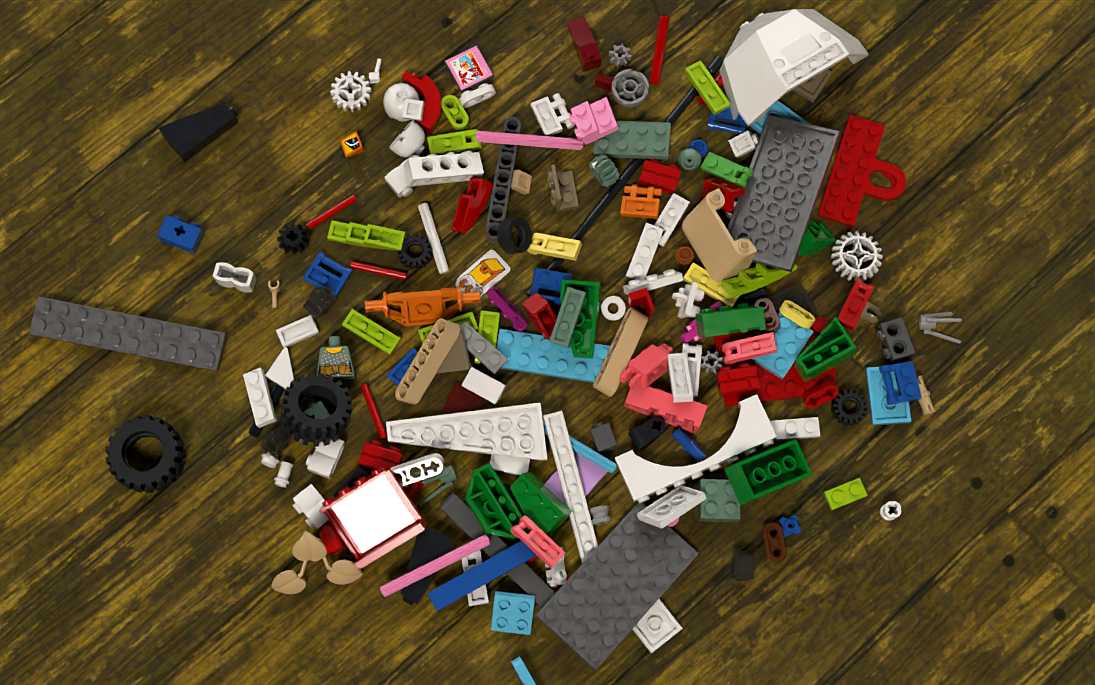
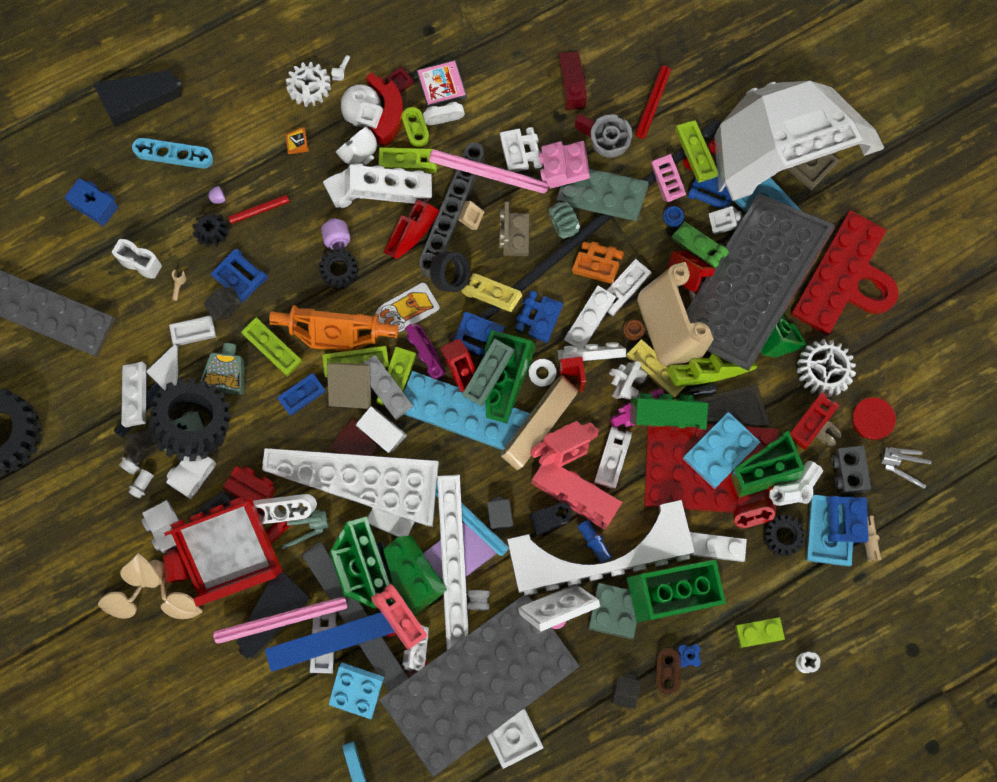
camera: 15 degrees right, 0 degrees up
lime slope [327,220,405,251] -> none
red bar [350,261,407,280] -> none
red bar [360,384,388,440] -> none
tan beam [395,319,460,405] -> none
white axle [418,203,449,274] -> none
light grey gear [608,44,631,68] -> none
red brick [638,159,681,195] -> none
white plate [667,353,693,403] -> none
sand green plate [678,148,701,170] -> none
light grey gear [700,351,724,375] -> none
red brick [715,364,760,398] -> none
coral plate [722,332,778,365] -> none
reddish brown plate [754,298,781,333] -> none
light yellow beam [779,300,815,329] -> none
none -> medium azure beam [132,138,213,168]
none -> lavender hinge [209,186,226,204]
none -> lavender head [321,218,350,251]
none -> dark red tile [385,66,414,94]
none -> blue plate [515,291,563,344]
none -> bright pink slope [651,154,686,202]
none -> white piece [769,461,823,506]
none -> red tile [851,397,896,441]

